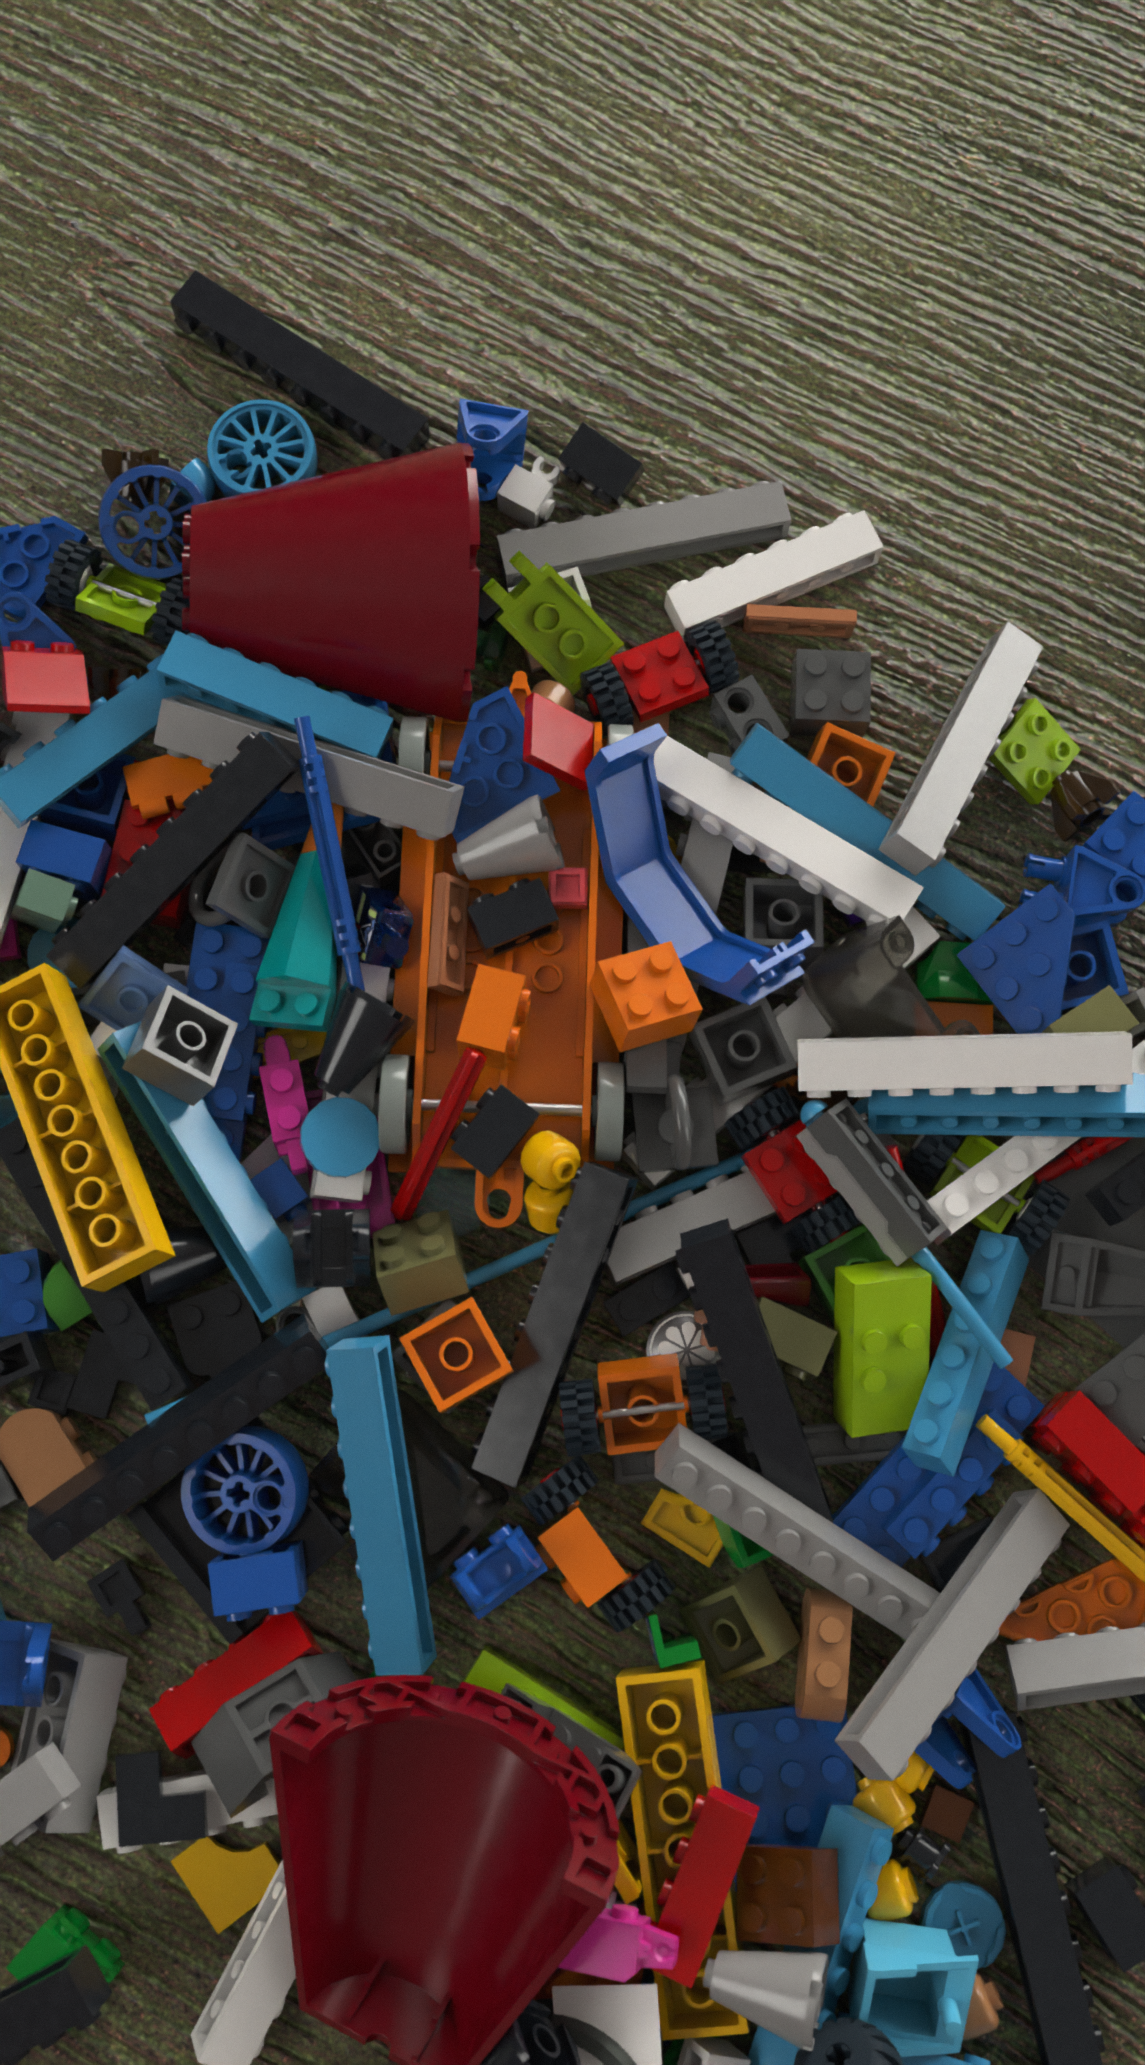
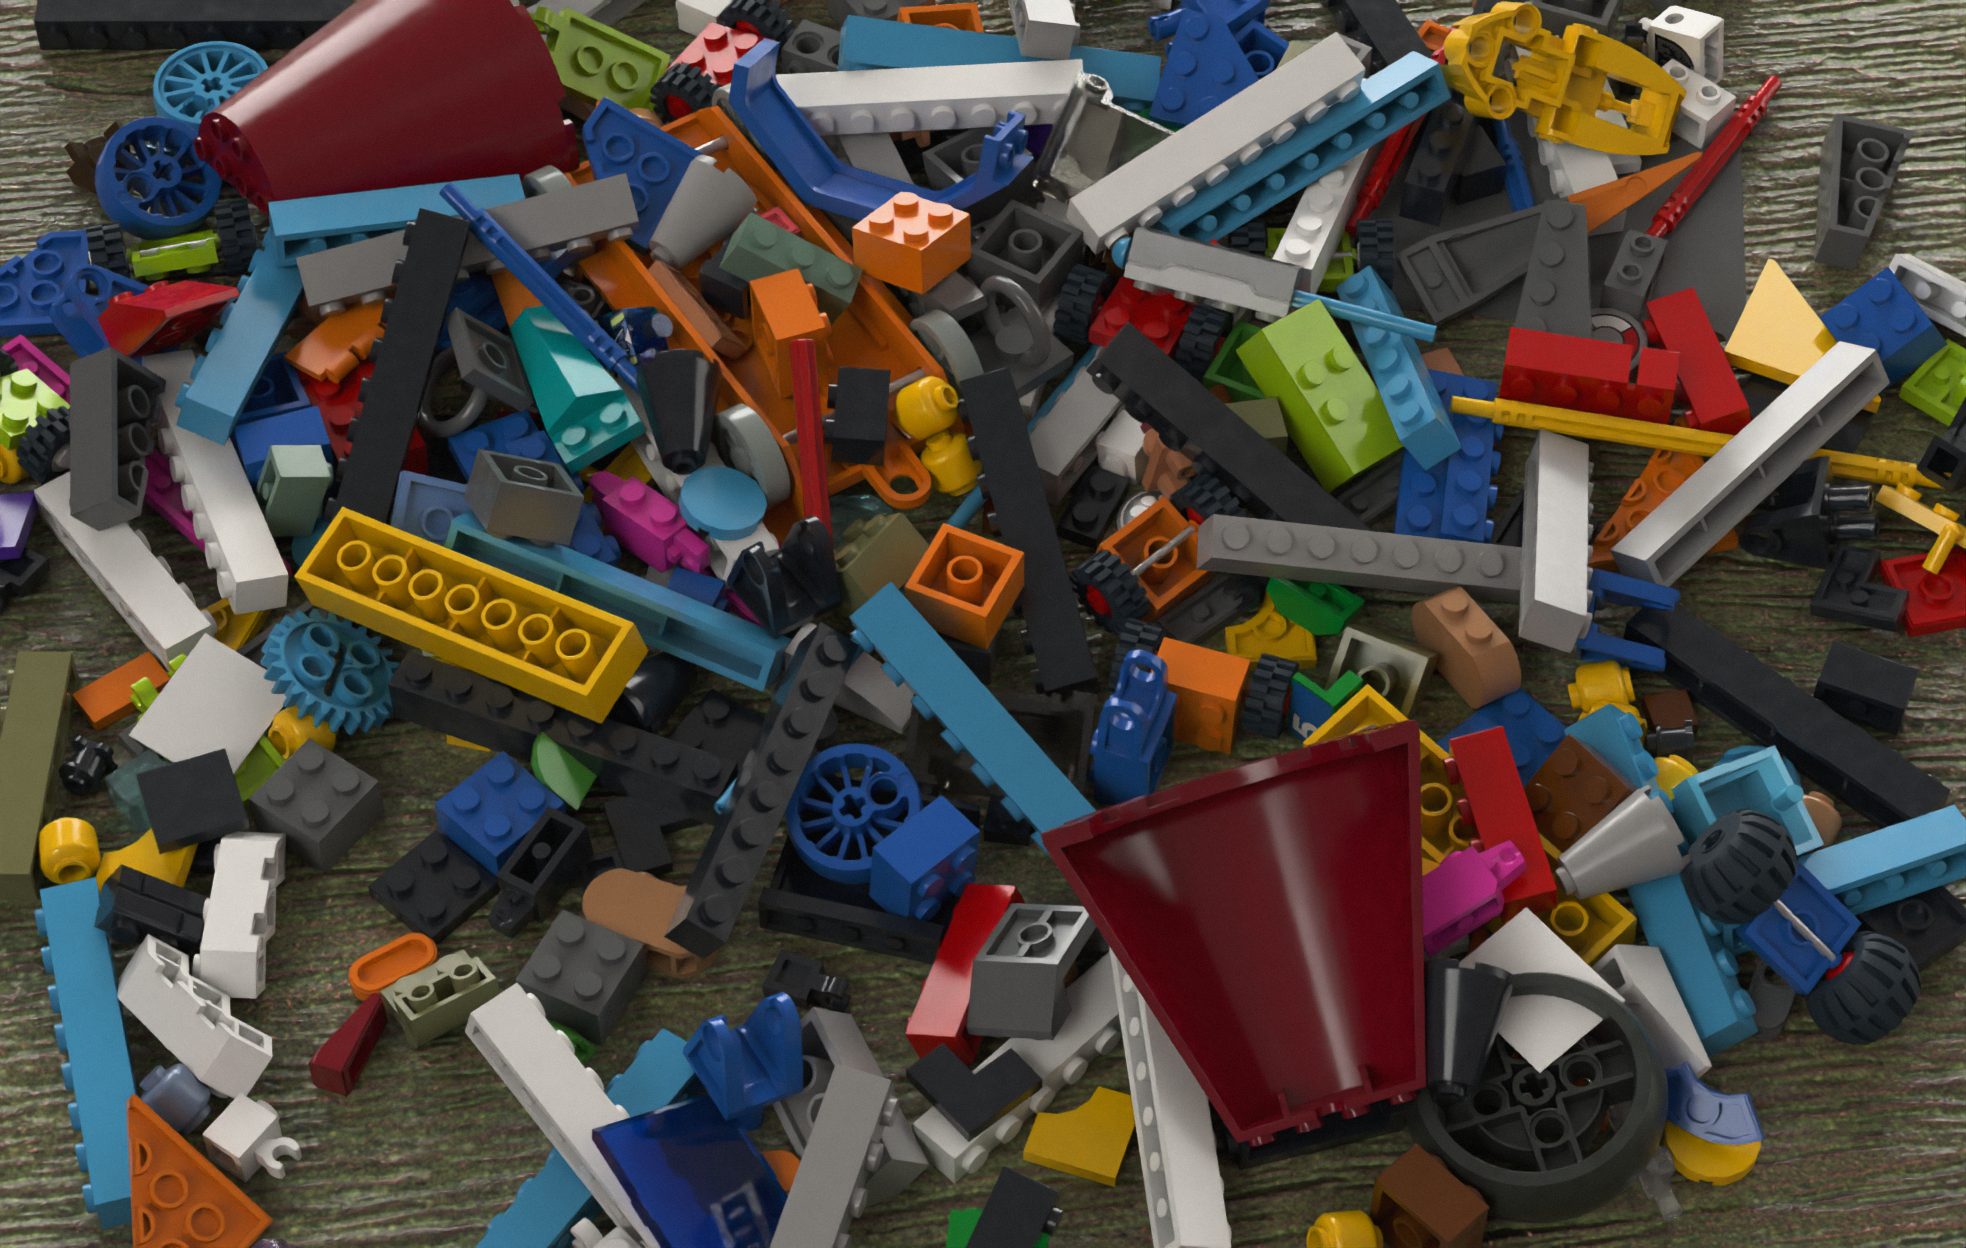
camera: 30 degrees left, 25 degrees down
tile [523,692,594,791] -> none
none -> sand green brick [720,212,863,325]

